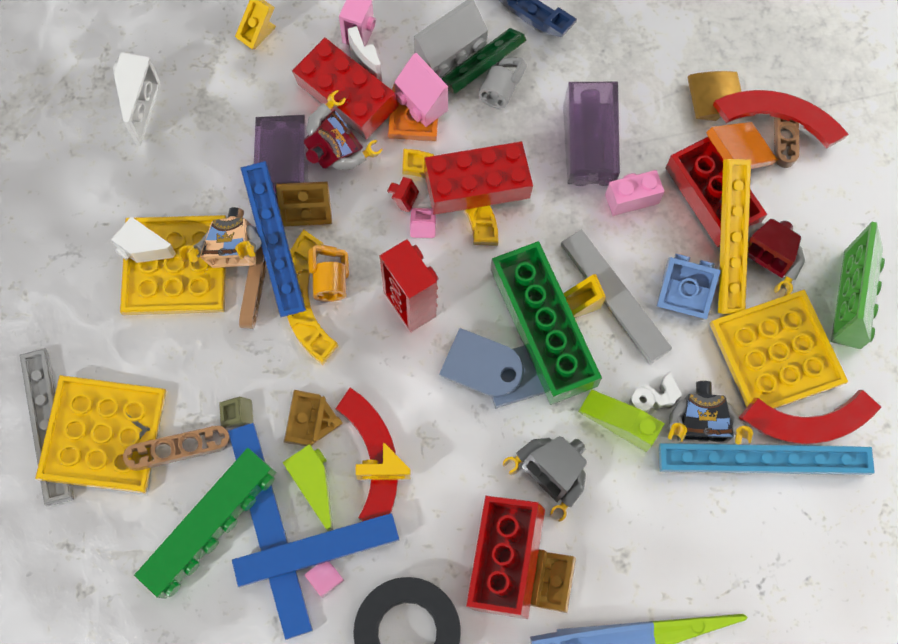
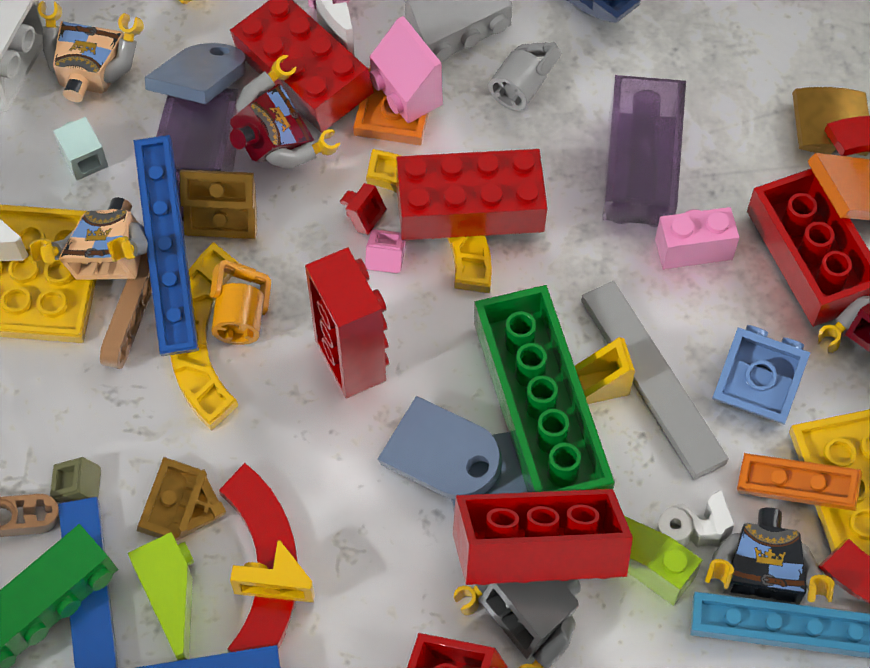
camera: 10 degrees right, 10 degrees down
dark green tile [441,28,527,94] -> none
yellow tile [718,159,751,314] -> none
none -> torso [38,1,144,102]
none -> light aqua brick [53,117,108,181]
none -> sand blue tile [145,43,246,104]
none -> red brick [453,489,633,585]
none -> orange tile [737,453,862,511]

